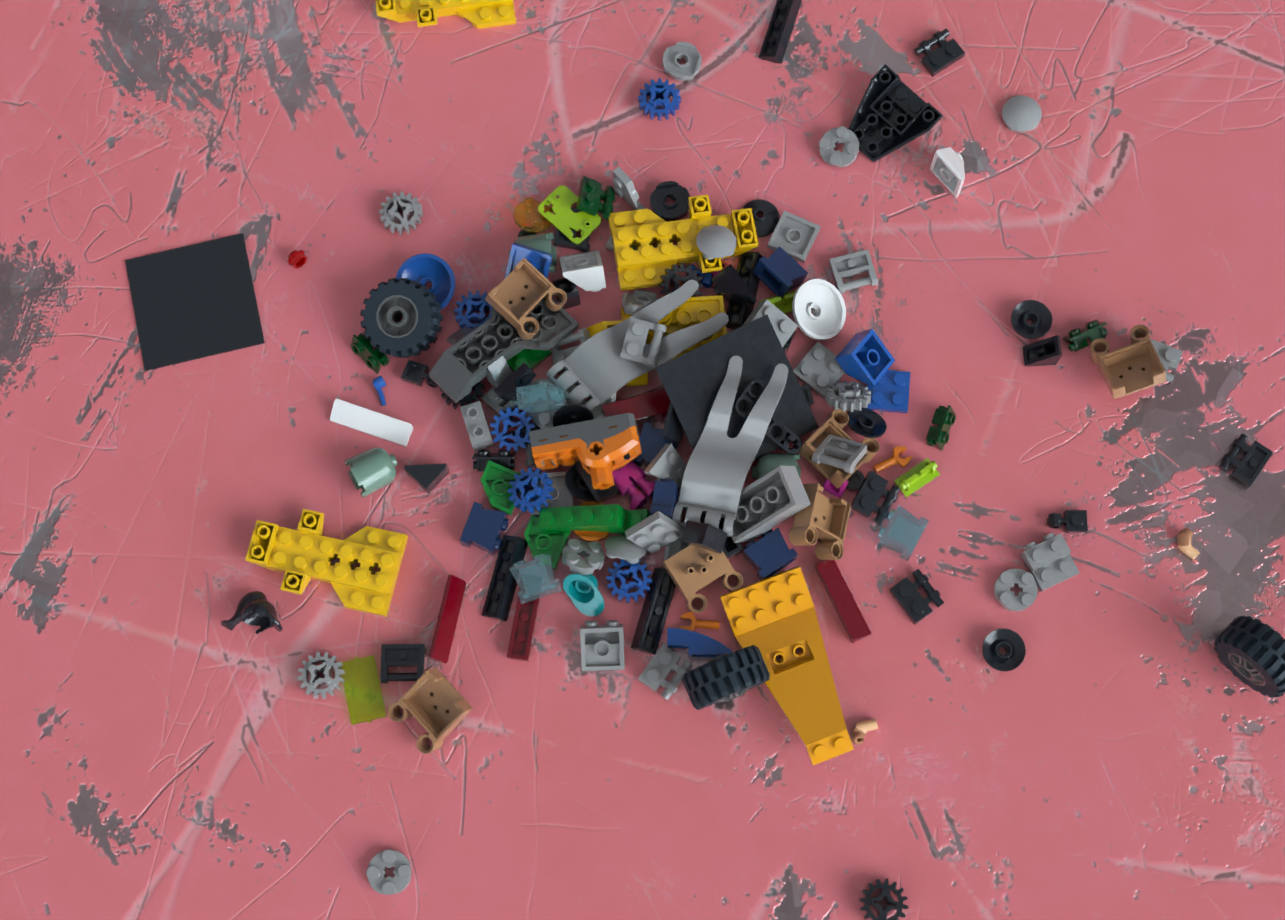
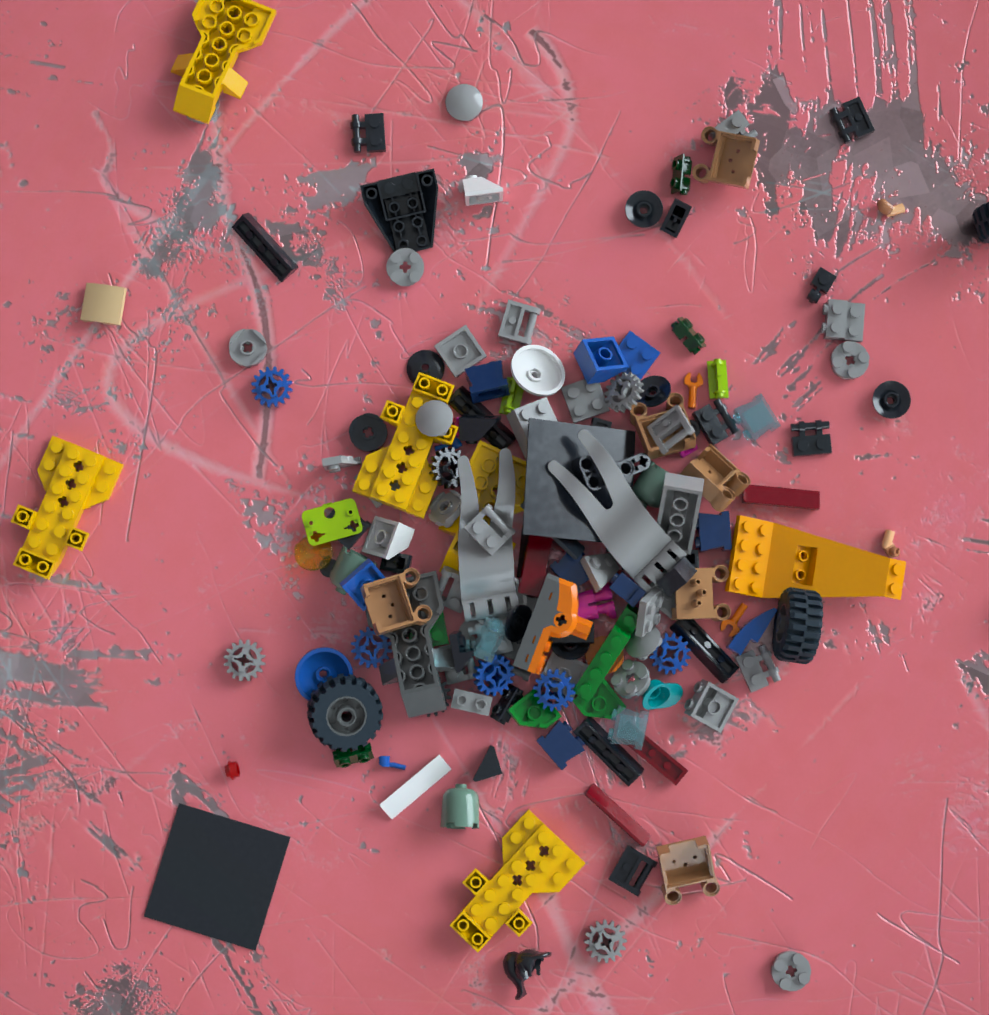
camera: 65 degrees left, 10 degrees up
clear neon green piece [340,655,387,725] -> none
black plate [401,360,438,388] -> none
dark green plate [577,176,615,219] -> none

